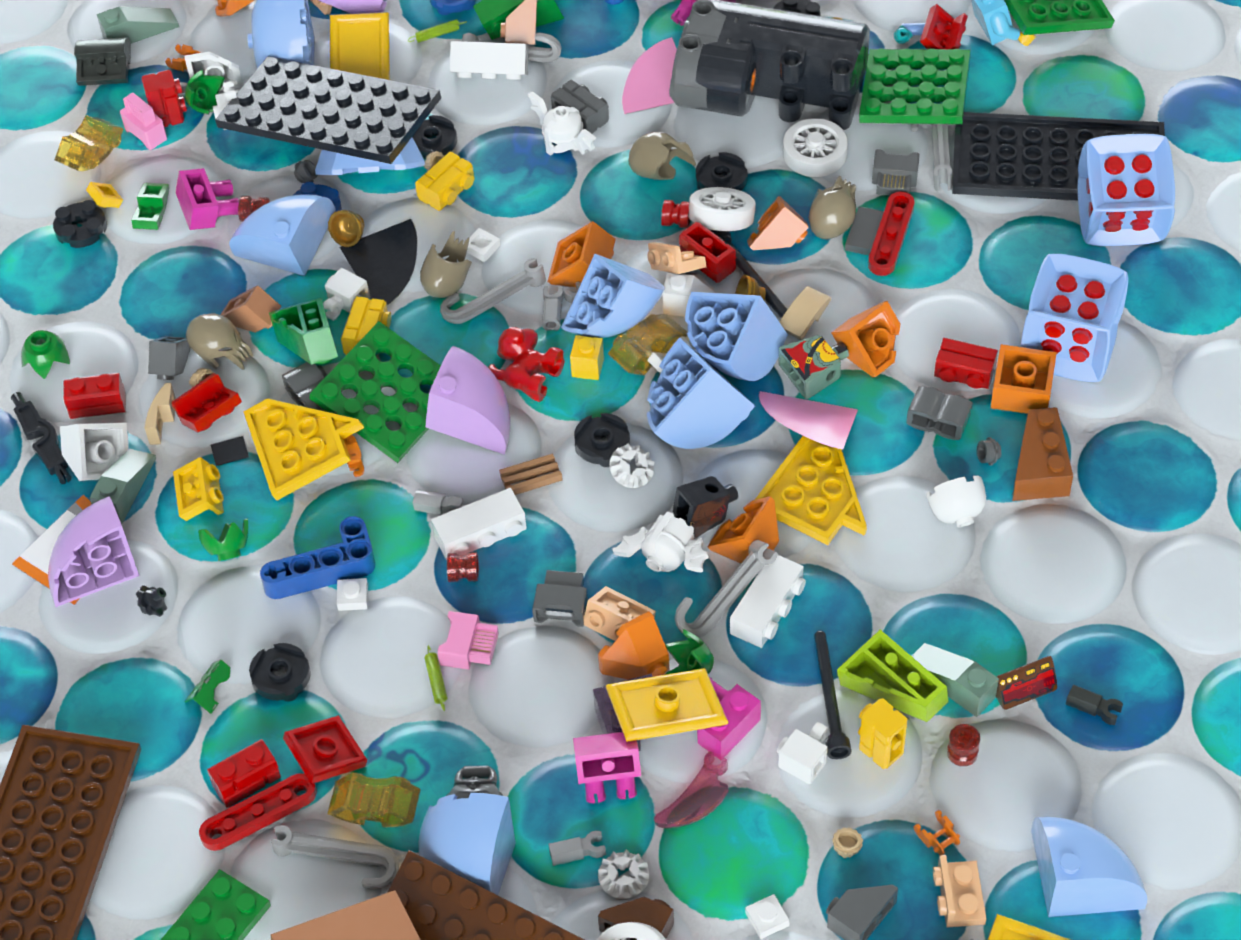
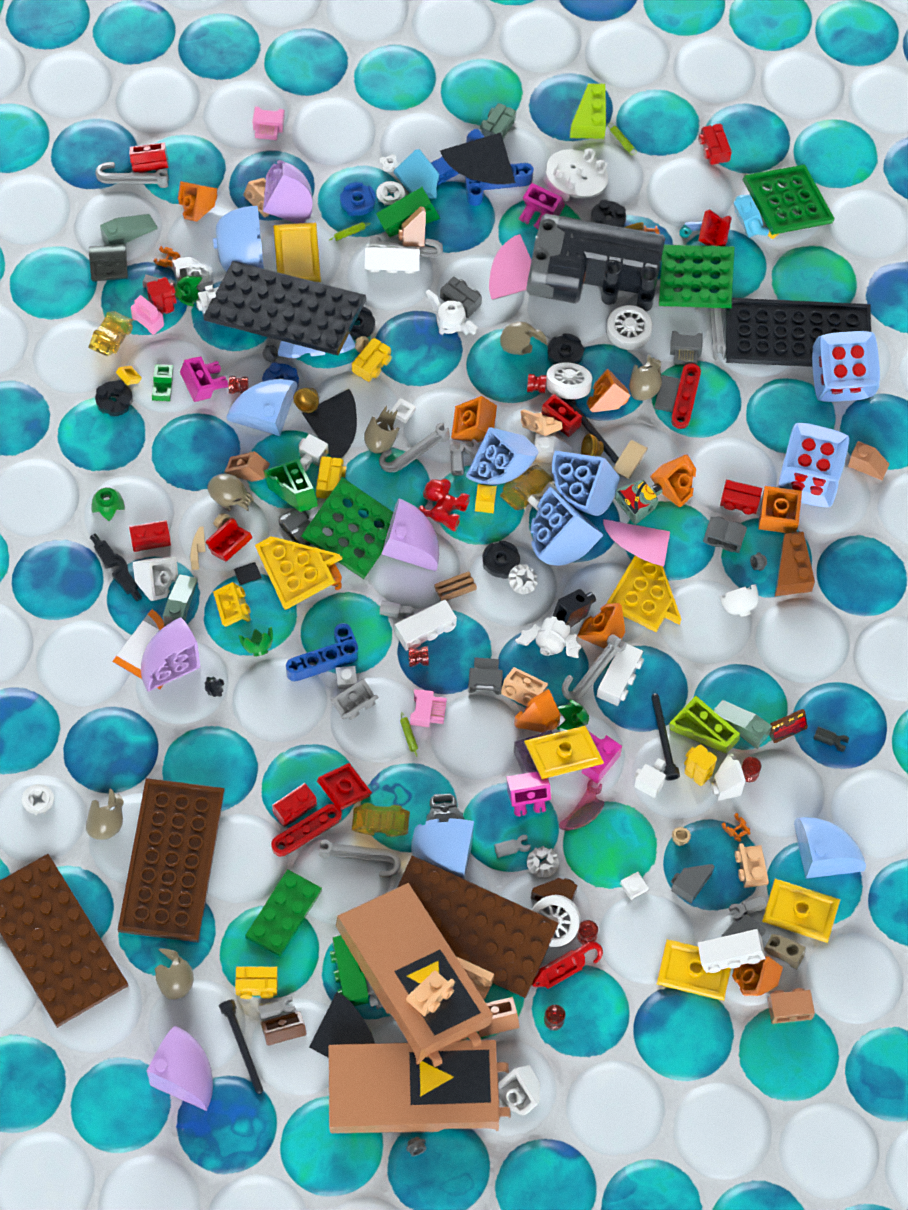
camera: 10 degrees left, 10 degrees up
slope [148,336,191,380] -> none
green piece [184,659,231,714] -> none
black plate [249,643,311,702] -> none
none -> light grey bracket [330,679,379,720]
none -> white slope [711,753,745,801]
none -> nougat slope [848,441,889,480]

